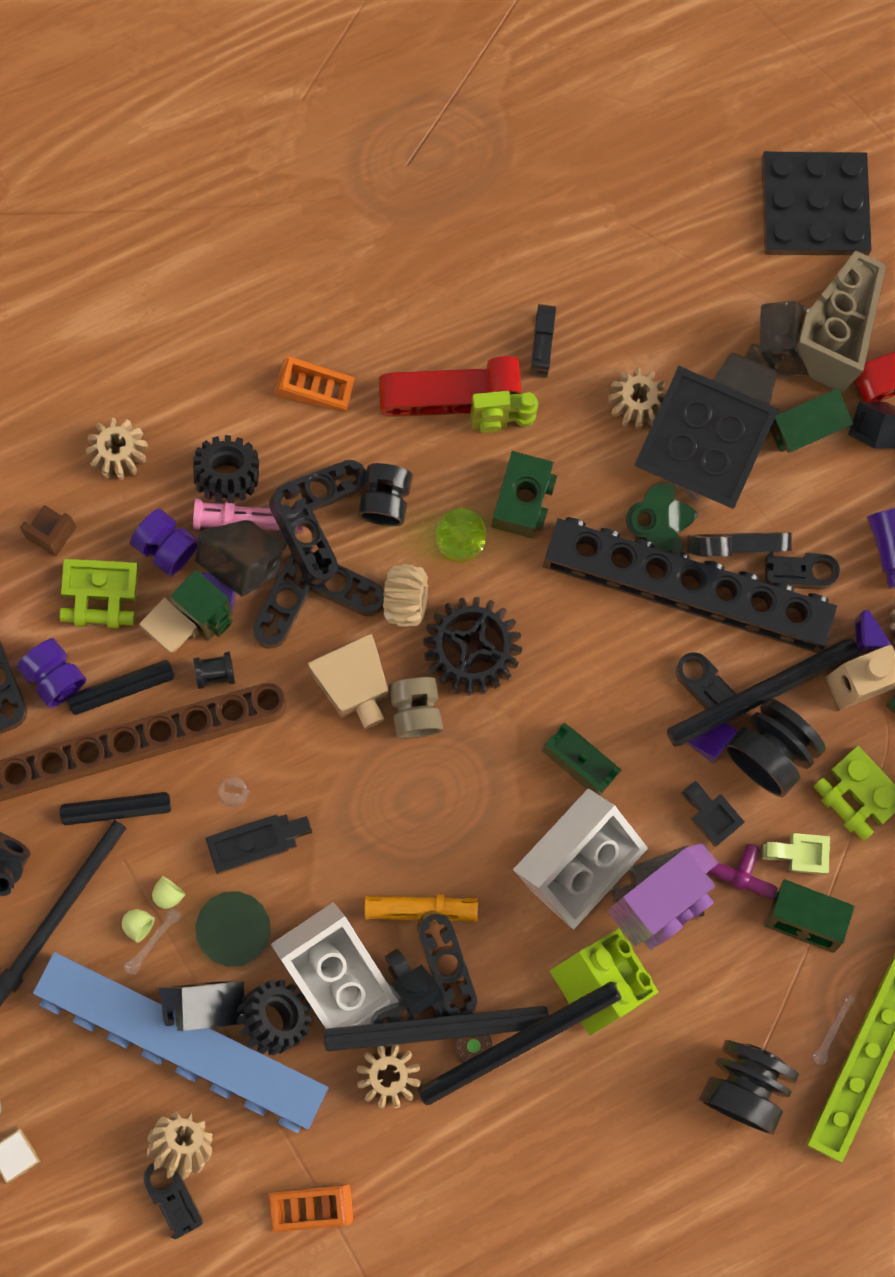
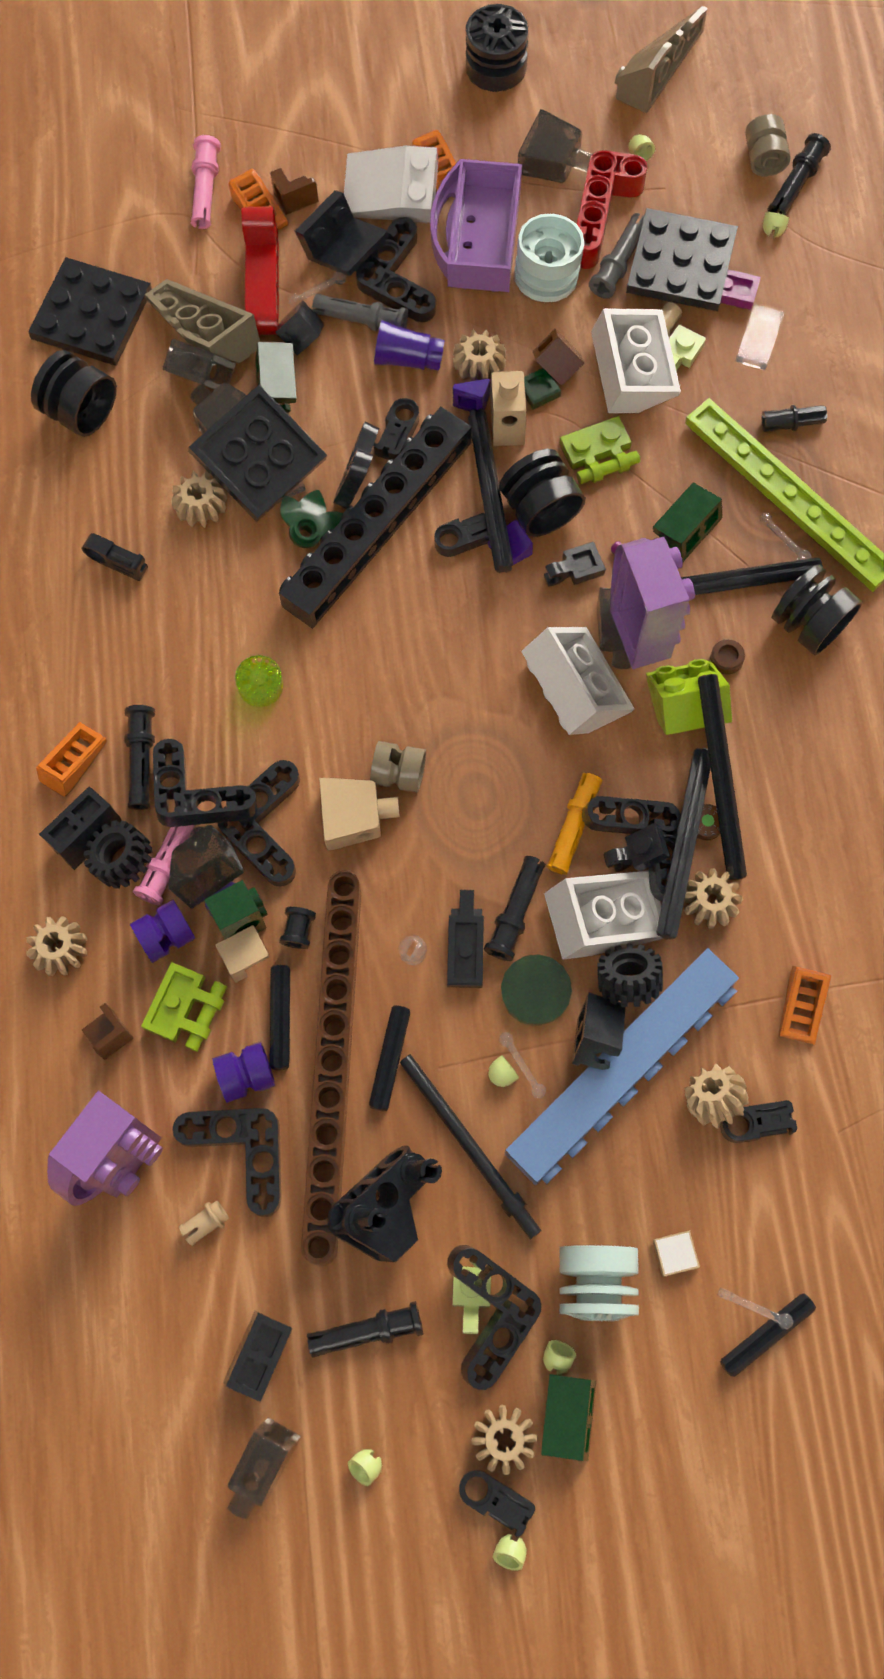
camera: 60 degrees left, 5 degrees down
yellowish green hinge [152,876,186,909] -> none
black wheel [358,463,413,526] -> none
red beam [379,356,522,417] -> none
tan gear [383,564,429,627] -> none
black gear [423,597,522,696] -> none
lime plate [470,391,539,433] -> none
dark green brick [491,451,558,539] -> none
dark green hinge [542,722,622,796] -> none
yellowish green plate [762,833,830,875] -> none
none -> black wheel [31,350,117,437]
none -> black hinge [39,786,122,870]
none -> black pin [124,705,155,810]
none -> black pin [484,856,546,961]
none -> black axle [681,557,823,595]
none -> reddish brown tile [710,639,745,675]

